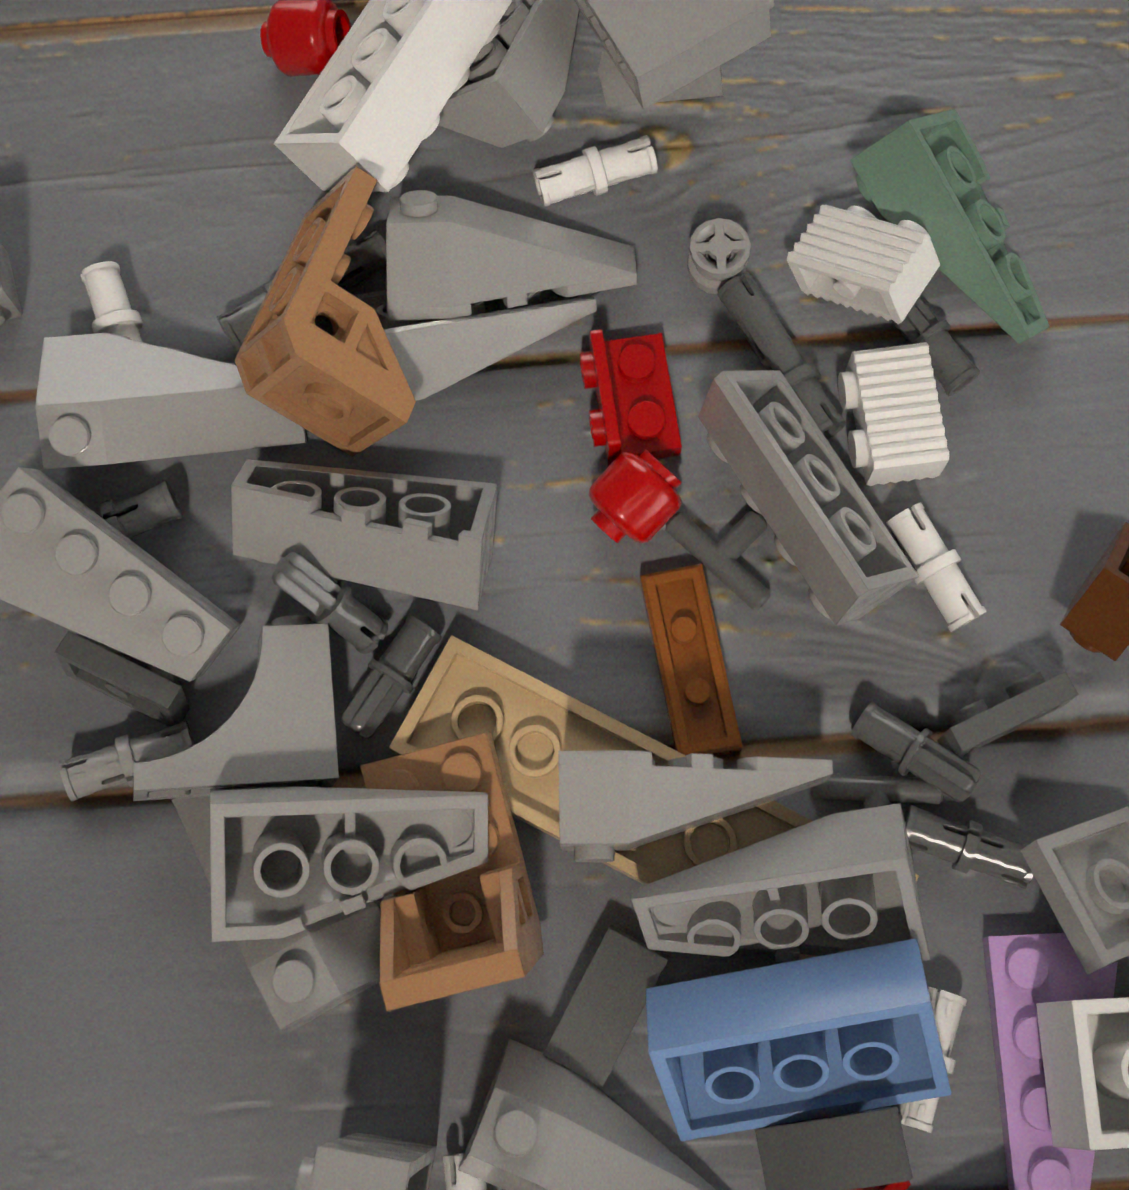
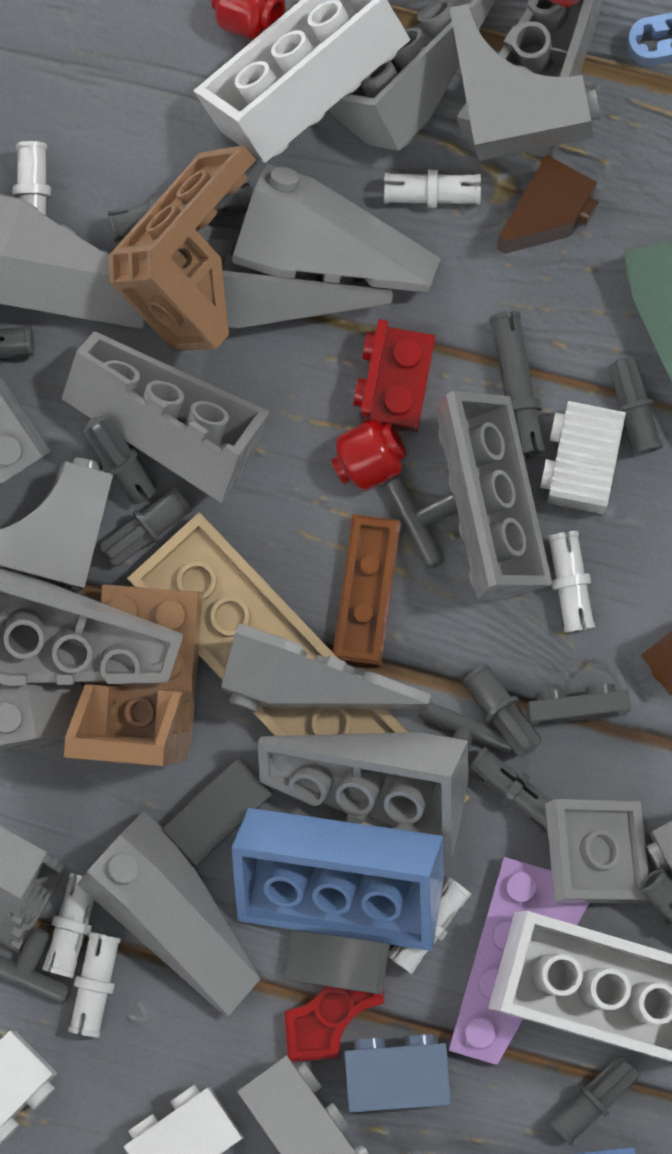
camera: 20 degrees right, 5 degrees up
light grey wheel [687,218,751,294] -> none
white brick [787,205,940,324] -> none
none -> reddish brown slope [497,155,599,254]

